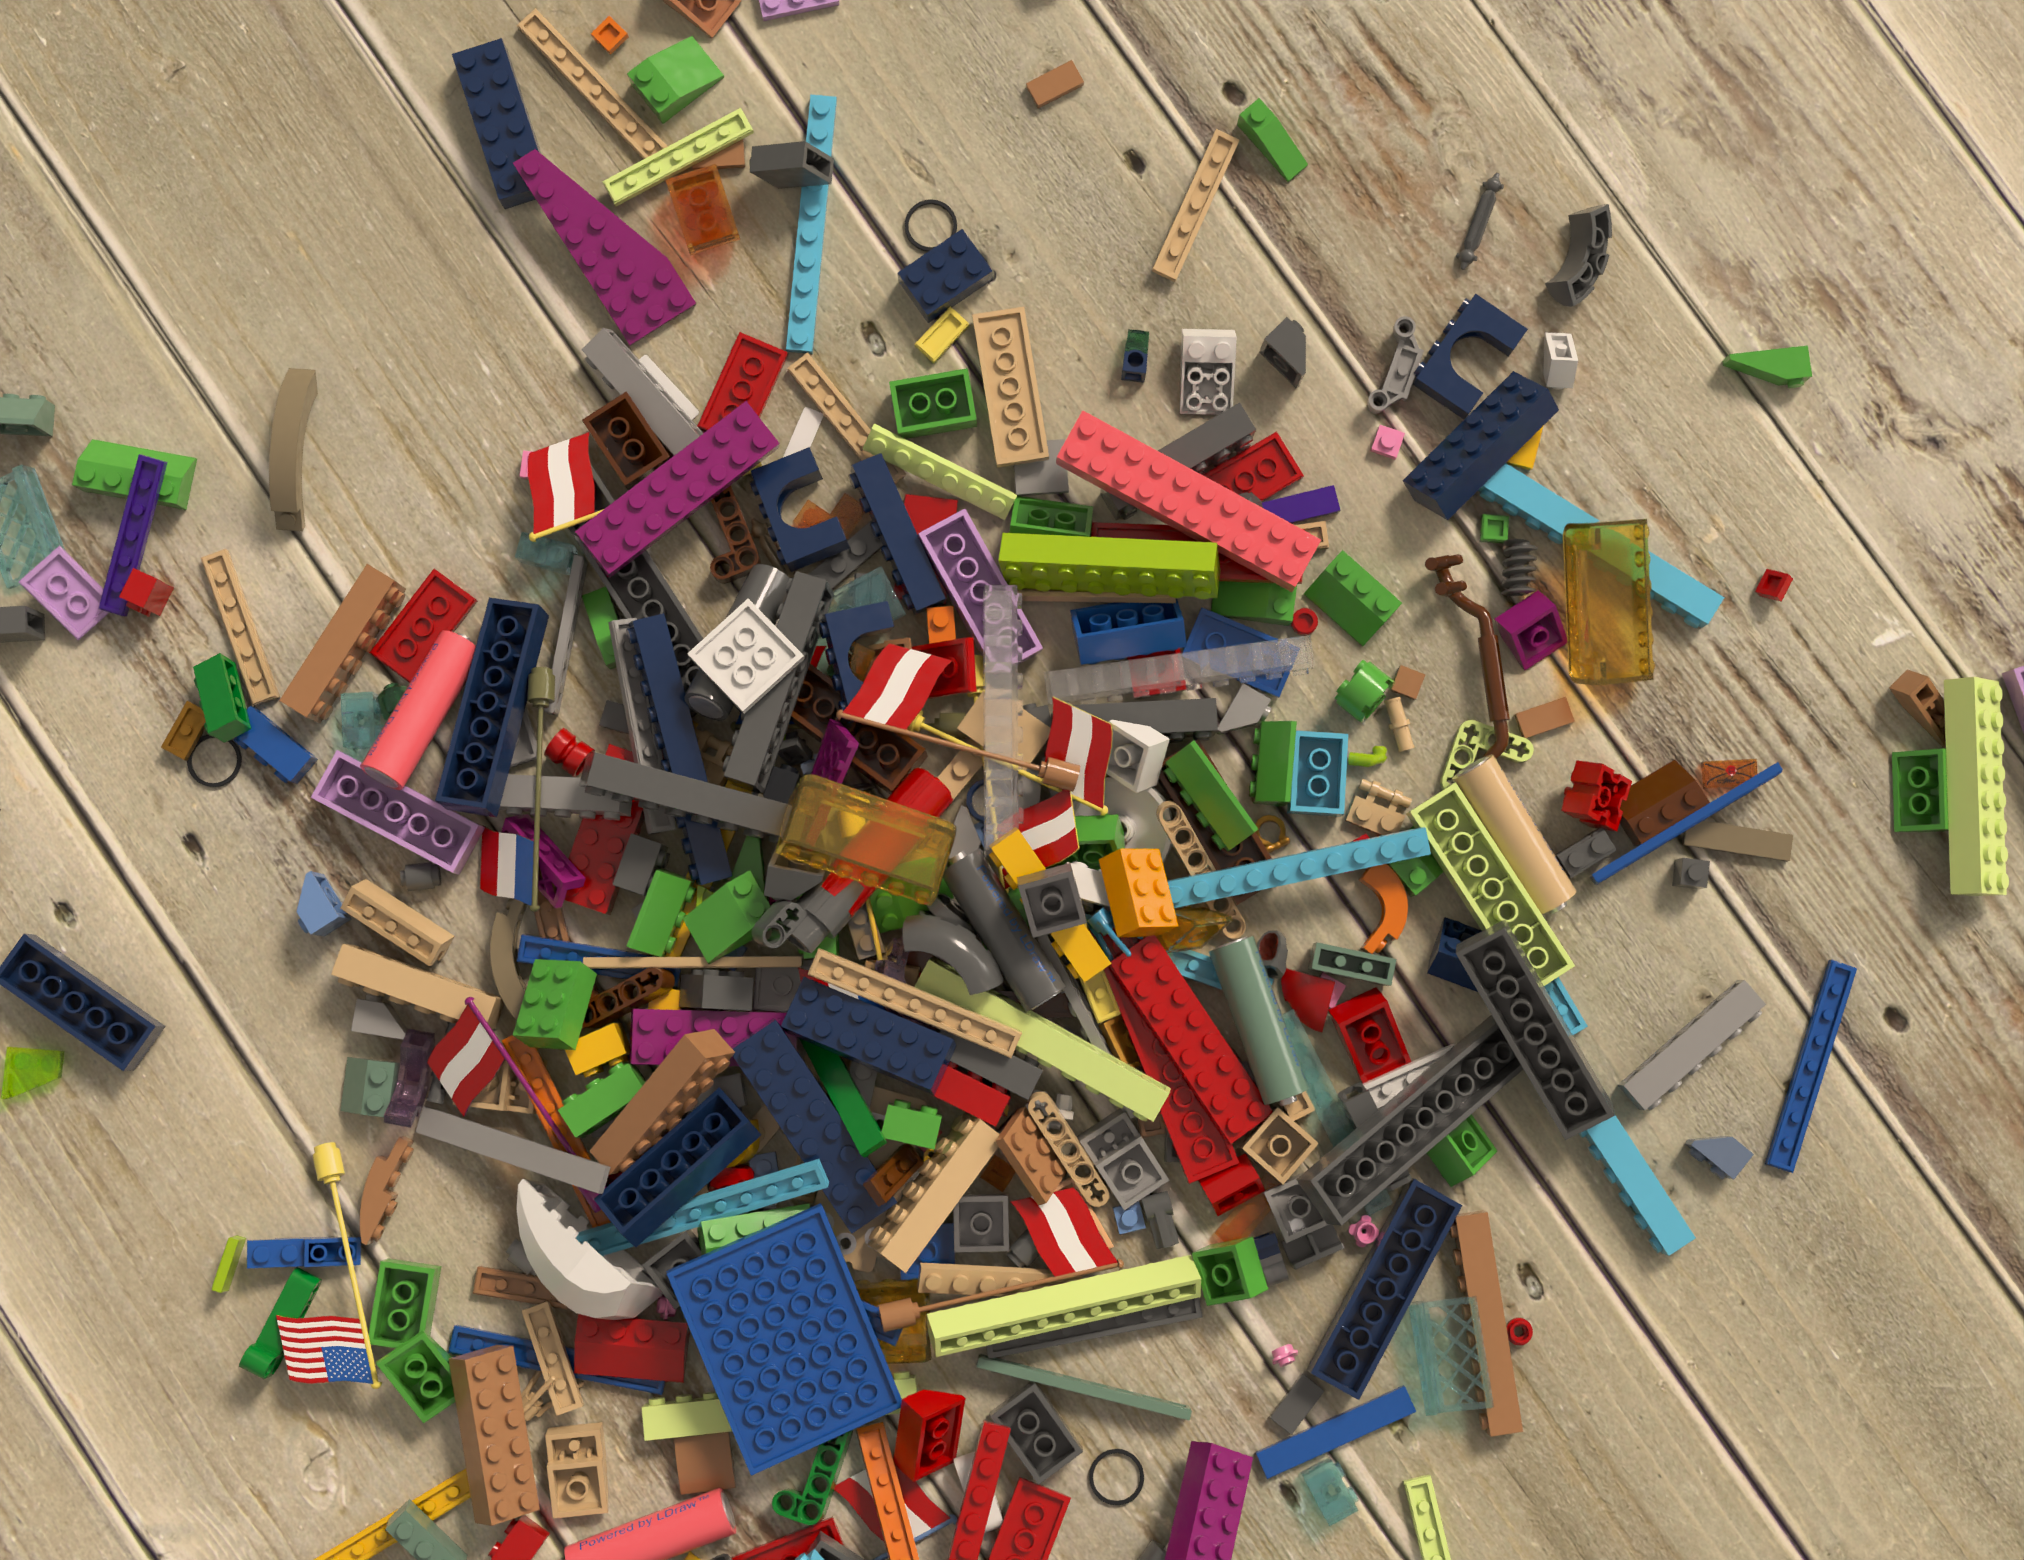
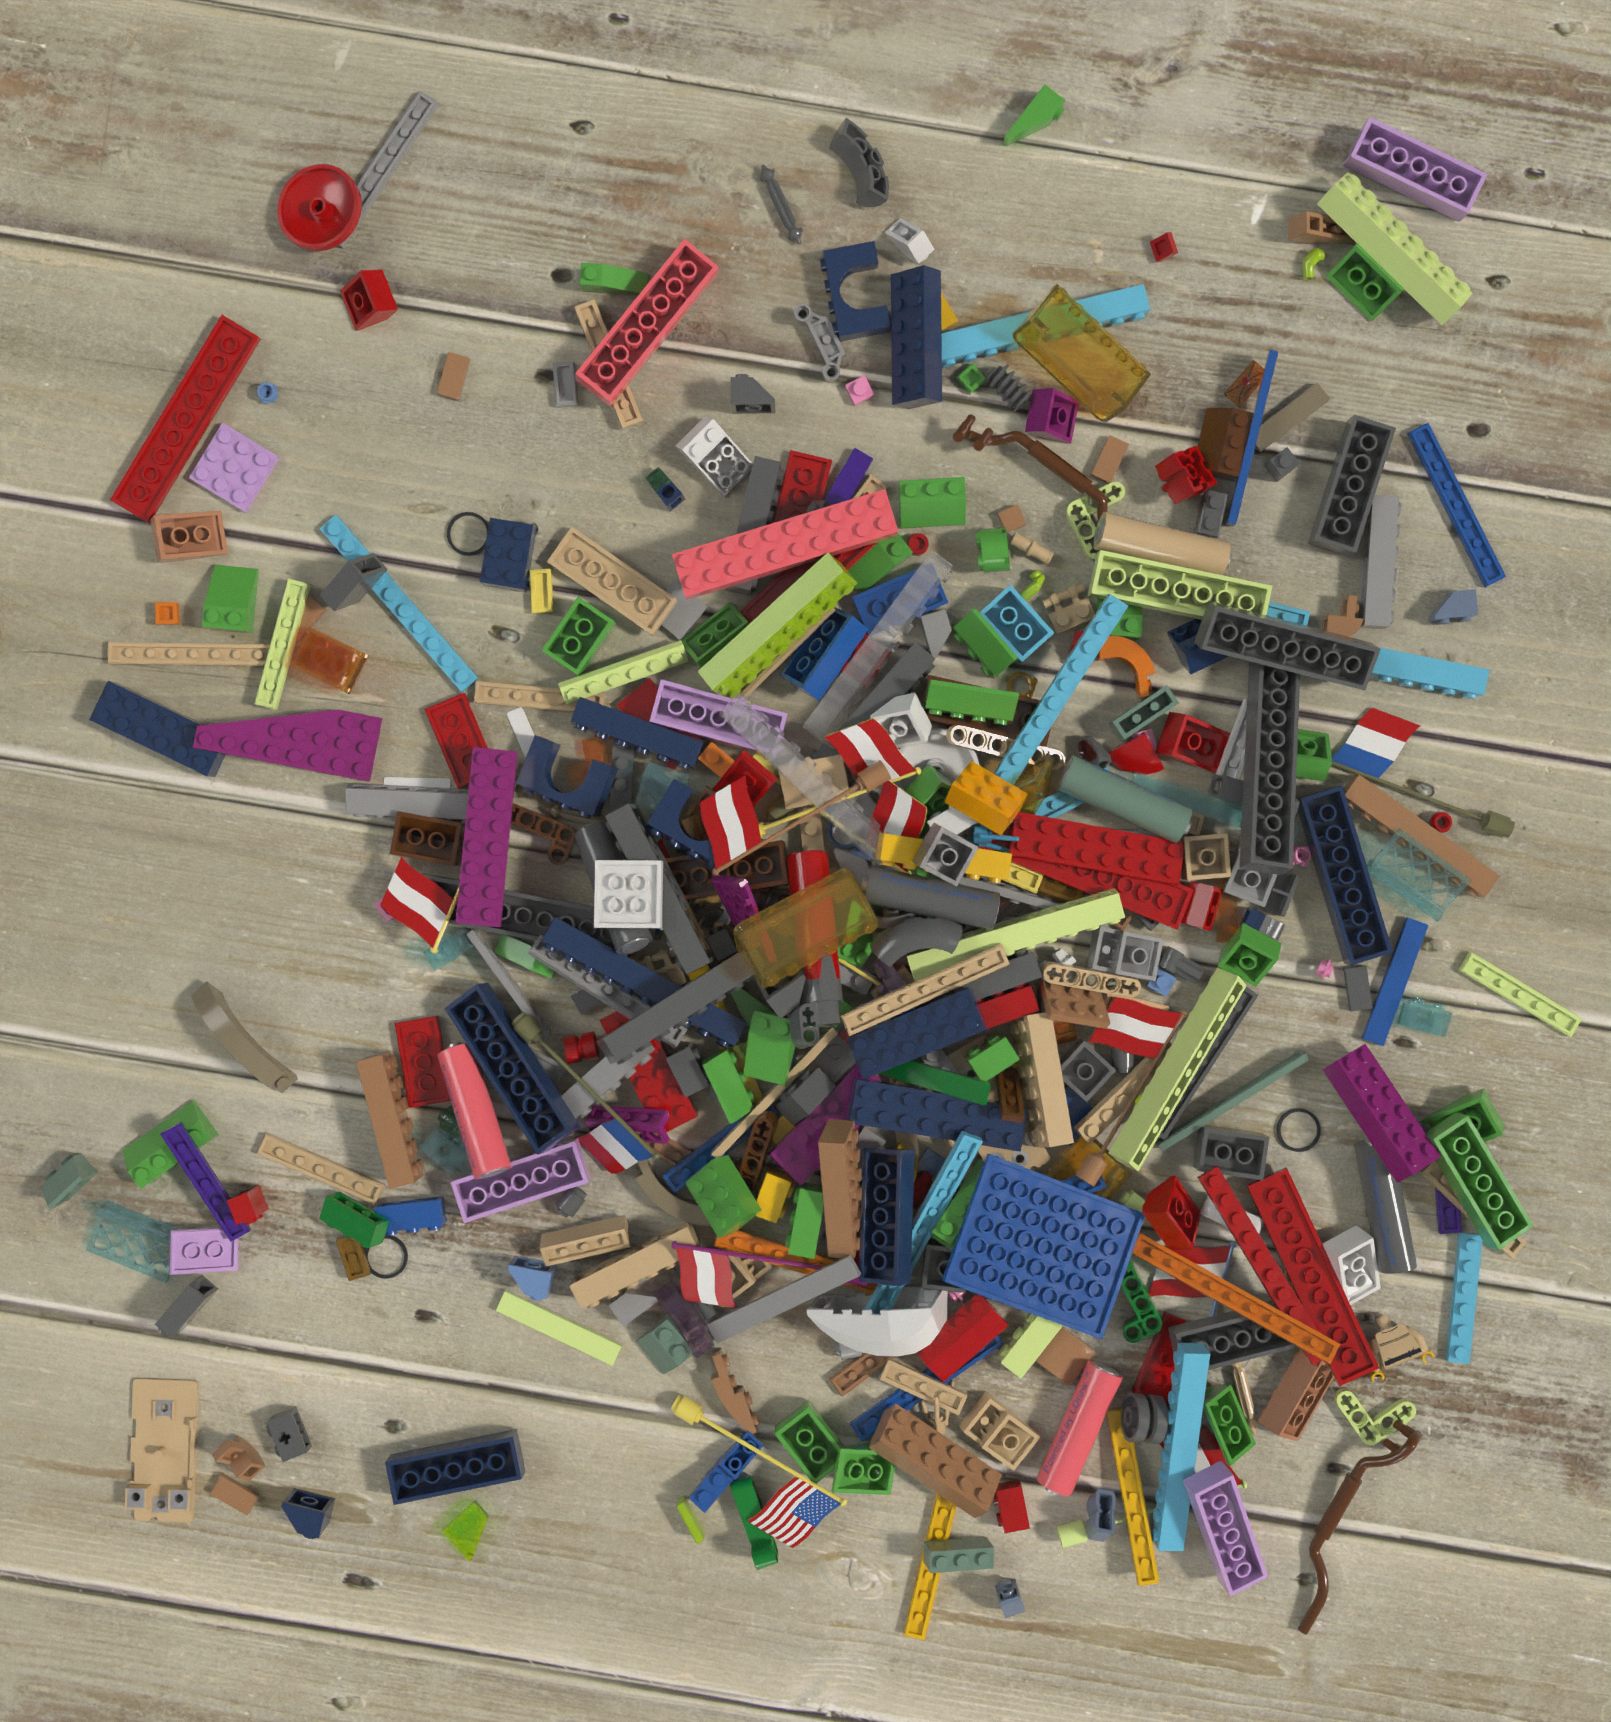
camera: 40 degrees left, 5 degrees up
none -> yellowish green tile [496,1290,622,1366]
none -> light grey tile [553,361,578,408]
none -> coral brick [575,239,719,407]
none -> lime arm [1302,248,1325,280]
none -> dark grey brick [1308,415,1396,557]
none -> medium nougat brick [1321,595,1363,637]
none -> flag [1331,708,1515,838]

